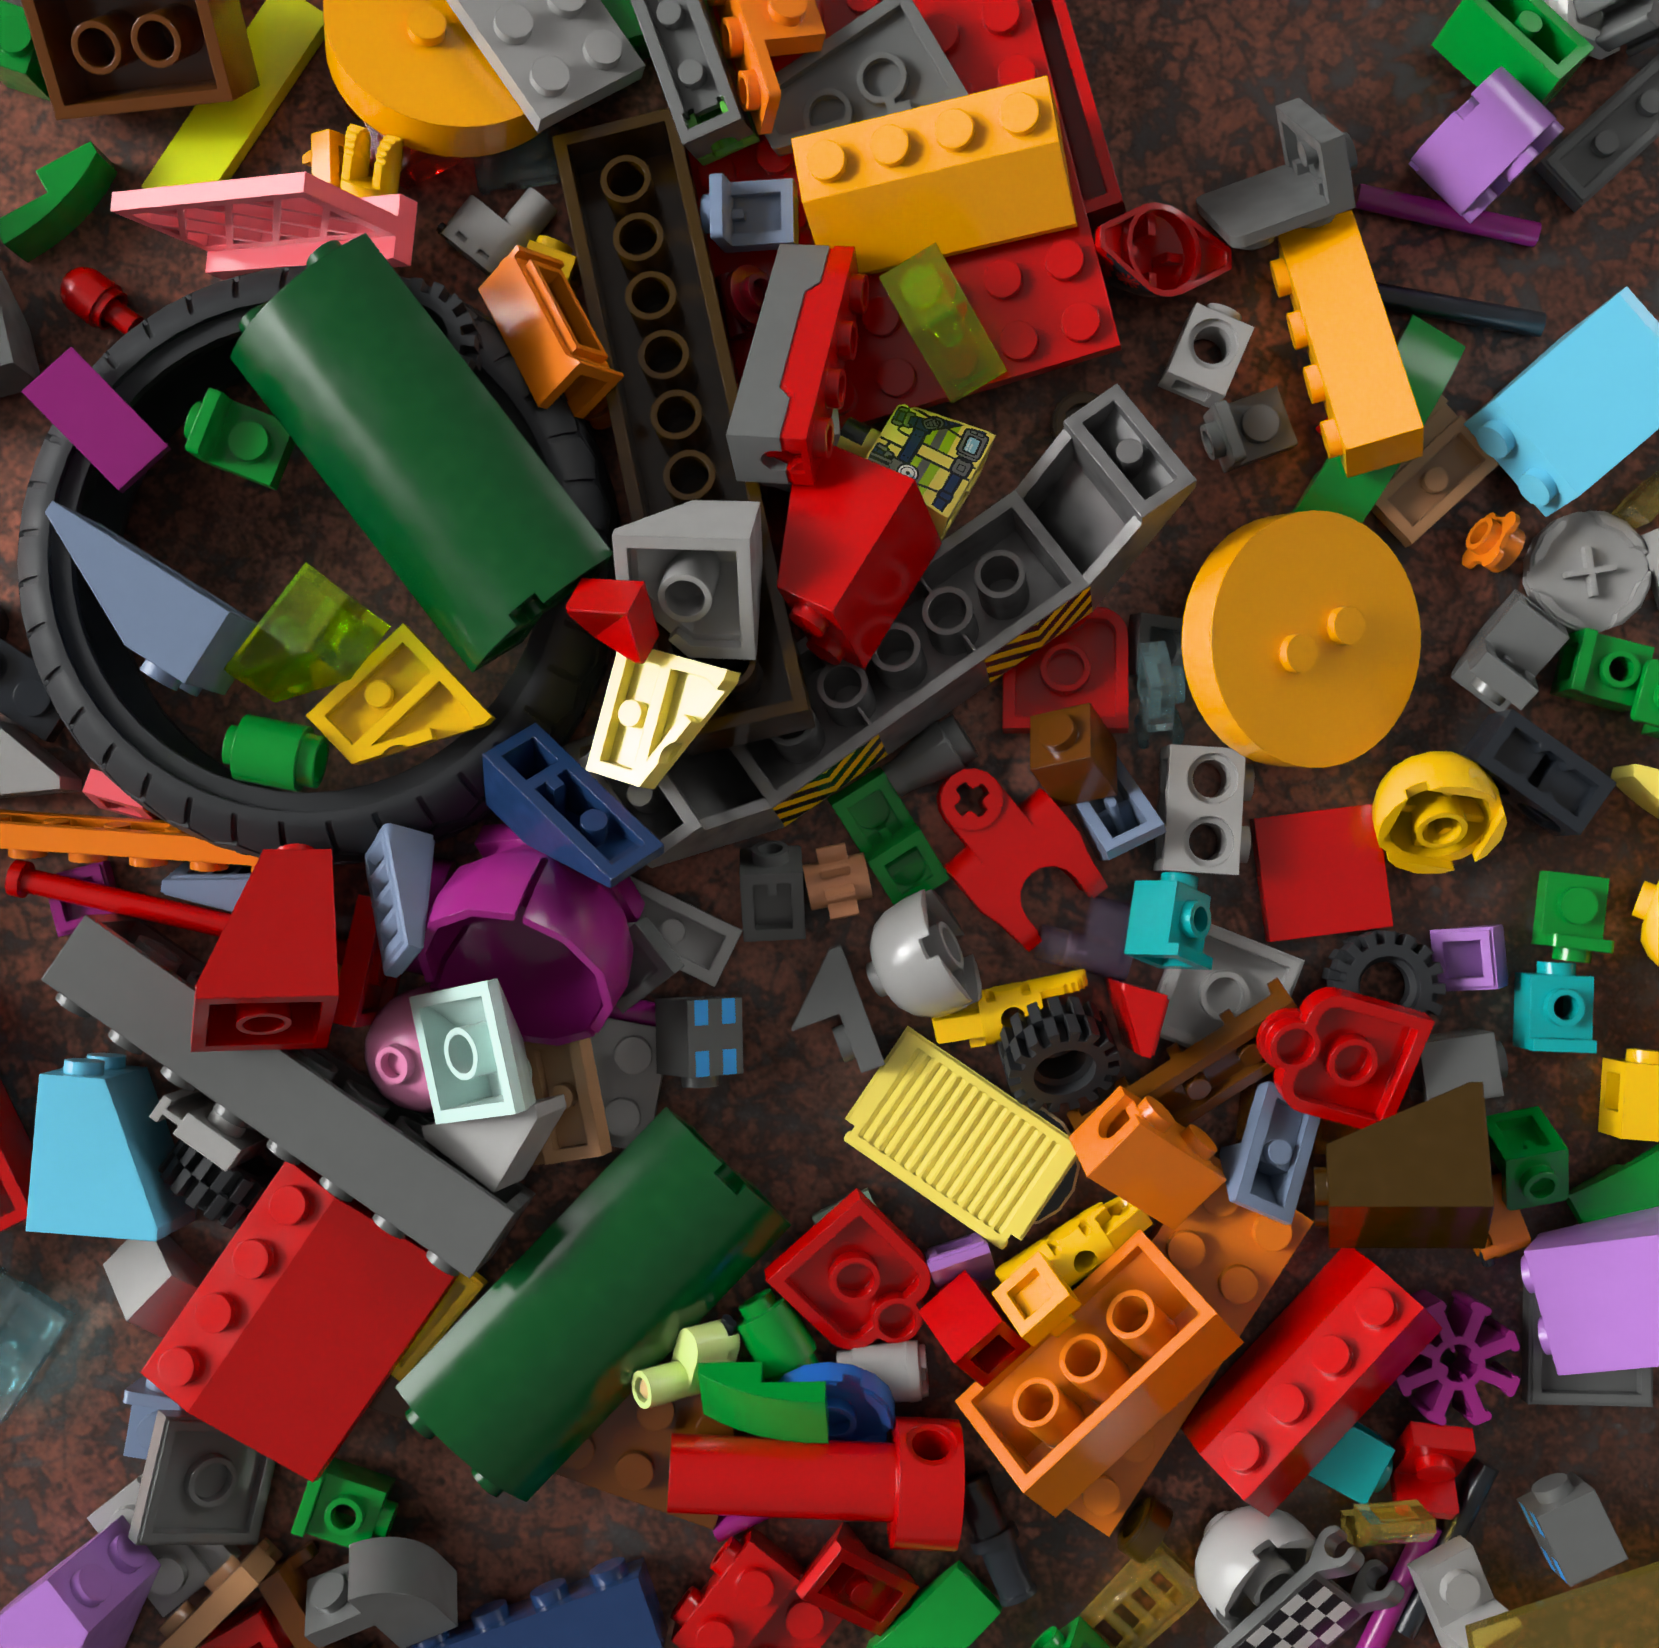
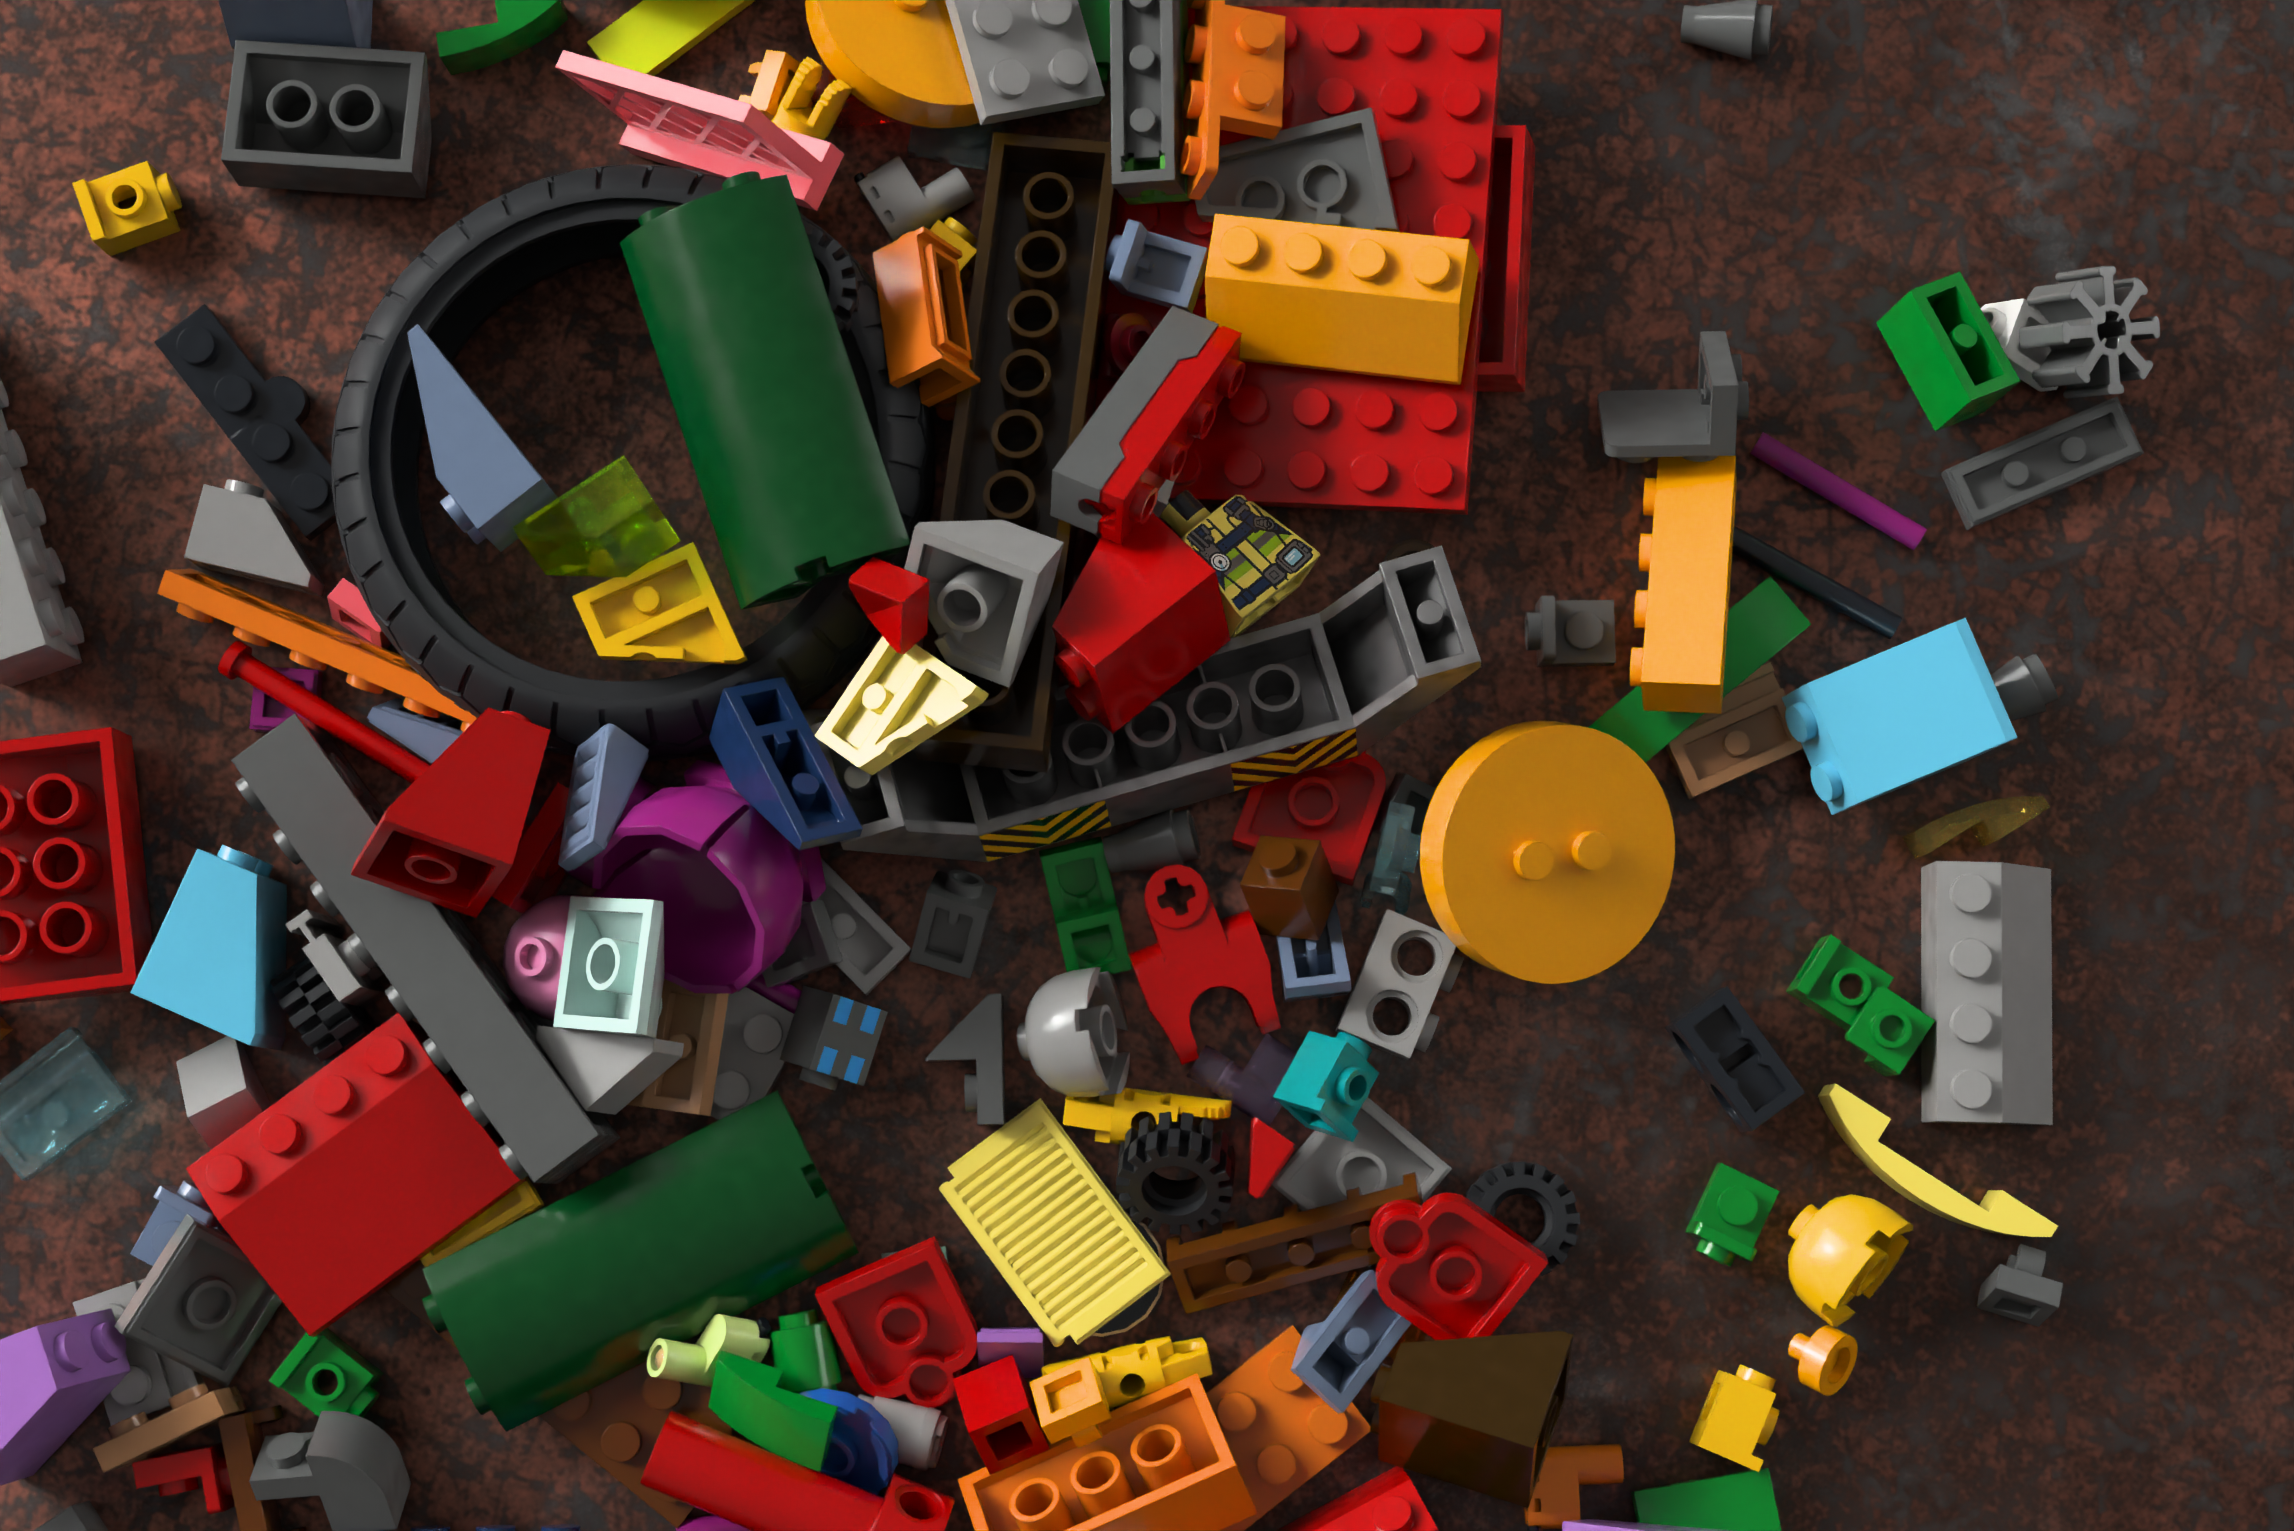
camera: 25 degrees right, 5 degrees down
magenta tile [21,347,171,494] -> none
red cylinder [60,267,144,335] -> none
green bracket [184,387,296,491] -> none
green brick [222,714,329,792] -> none
nougat gear [802,842,873,921] -> none
clear neon green slope [879,242,1007,403] -> none
orange brick [1069,1085,1227,1230] -> none
red hat [1094,202,1232,298] -> none
light grey brick [1158,303,1255,408] -> none
red tile [1250,804,1393,942] -> none
yellow cylinder [1372,751,1507,874] -> none
medium lavender brick [1408,65,1565,224] -> none
dark grey brick [1409,1028,1508,1104] -> none
medium lavender slope [1430,924,1508,991] -> none
dark grey brick [1451,589,1569,712] -> none
orange plate [1462,511,1525,573] -> none
green bracket [1486,1106,1569,1211] -> none
teal brick [1513,961,1597,1053] -> none
light grey tile [1523,511,1651,633] -> none

